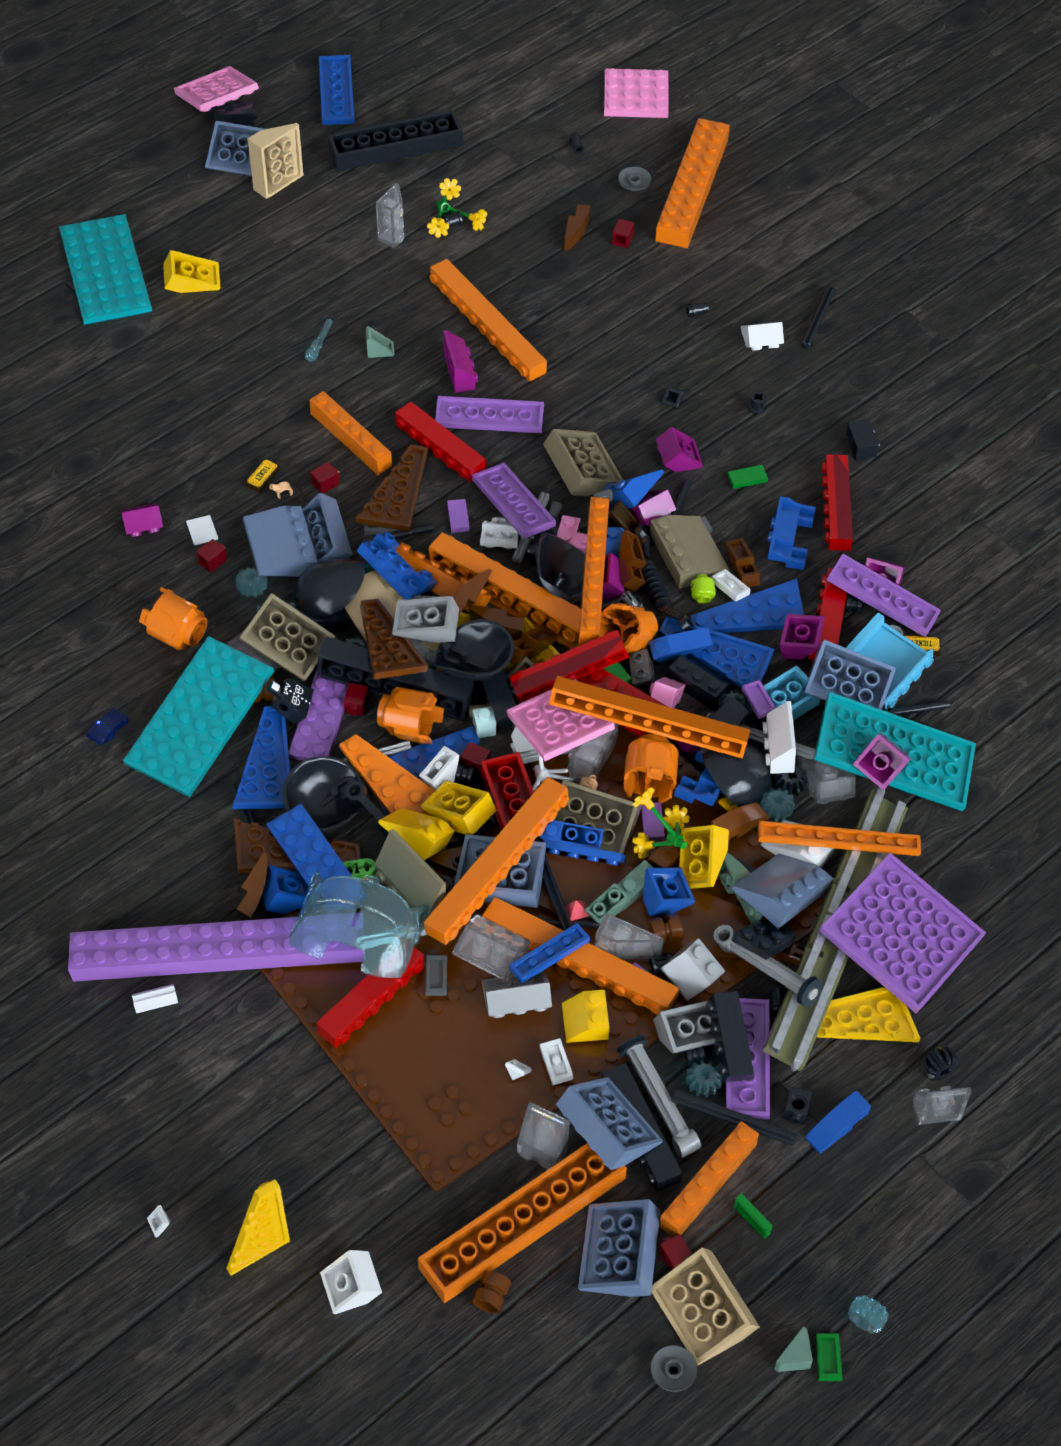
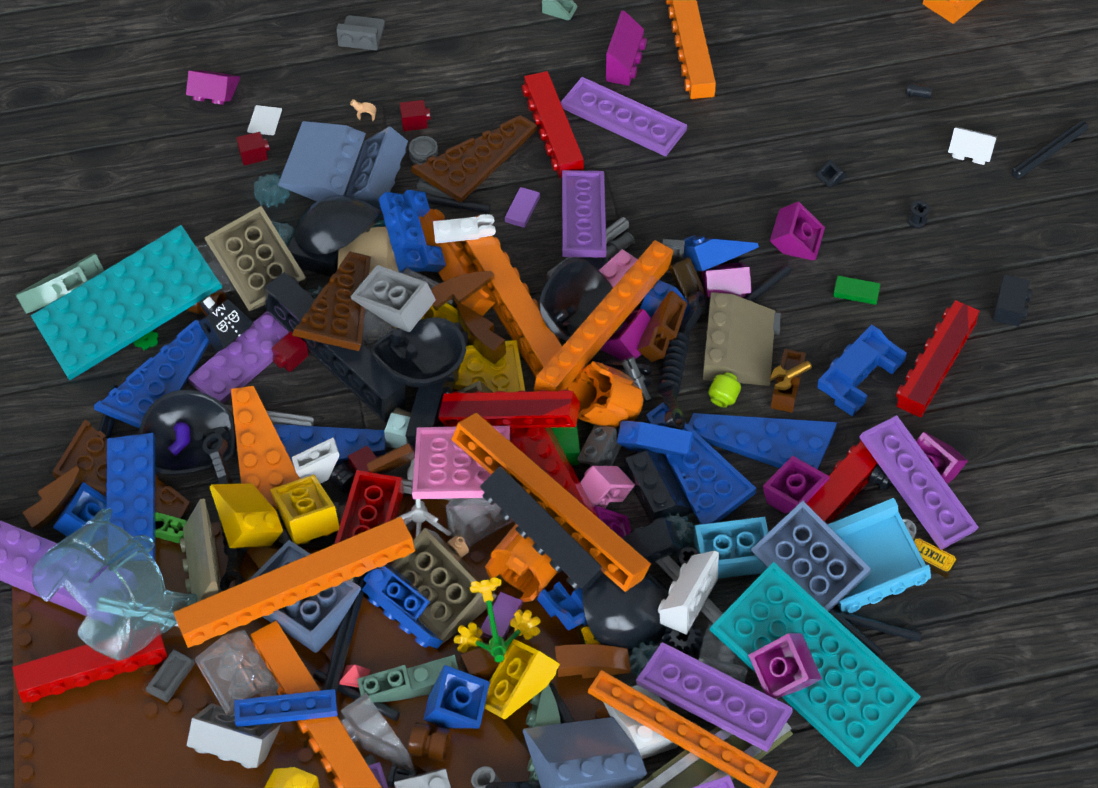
camera: 30 degrees right, 0 degrees up
clear blue slope [86,708,129,745] -> none
orange piece [139,587,208,650] -> none
tile [245,458,280,493] -> none
orange brick [310,391,392,475] -> none
orange piece [377,687,444,744] -> none
white slope [480,517,519,549] -> none
reddish brown slope [511,626,559,666] -> none
dark tan slope [543,429,623,496] -> none
white plate [711,569,750,602] -> none
medium lavender tile [741,680,776,719] -> none
none -> sand green slope [15,253,104,314]
none -> green plant [133,331,158,350]
none -> dark purple arm [168,422,191,456]
none -> dark grey bracket [336,15,385,51]
none -> reddish brown tile [367,443,415,474]
none -> dark grey wheel [409,136,438,165]
none -> white hinge [433,214,496,243]
none -> black brick [480,466,606,591]
none -> medium lavender plate [636,642,793,752]
none -> pearl gold bar [770,361,812,390]

